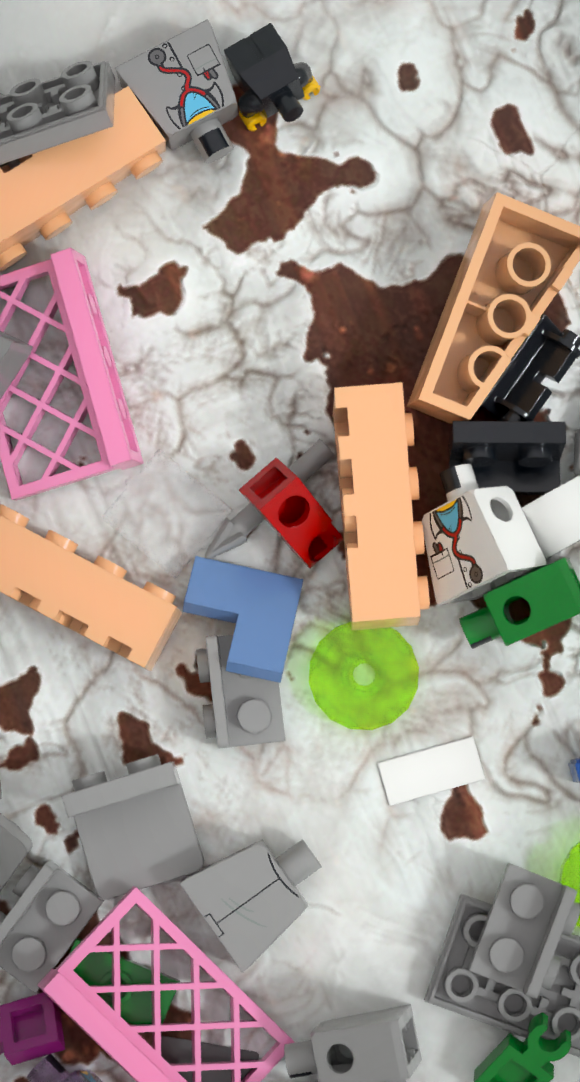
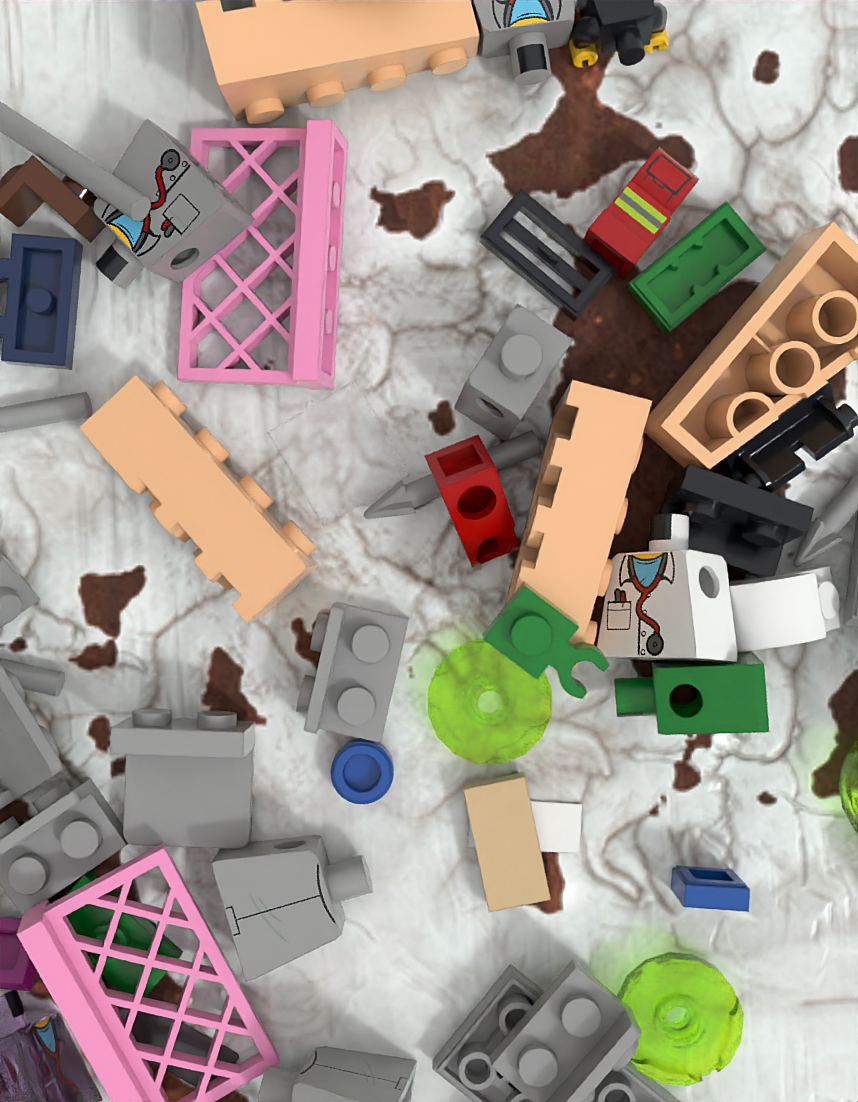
camera: 20 degrees right, 5 degrees up
medium blue tile [183,556,304,683] -> none
none -> blue tile [331,738,394,804]
none -> light grey torso [454,303,573,442]
none -> tan tile [463,772,551,912]
none -> black tile [479,188,617,321]
none -> green plate [483,582,609,699]
none -> red leg [583,147,700,279]
none -> green plate [625,201,767,335]

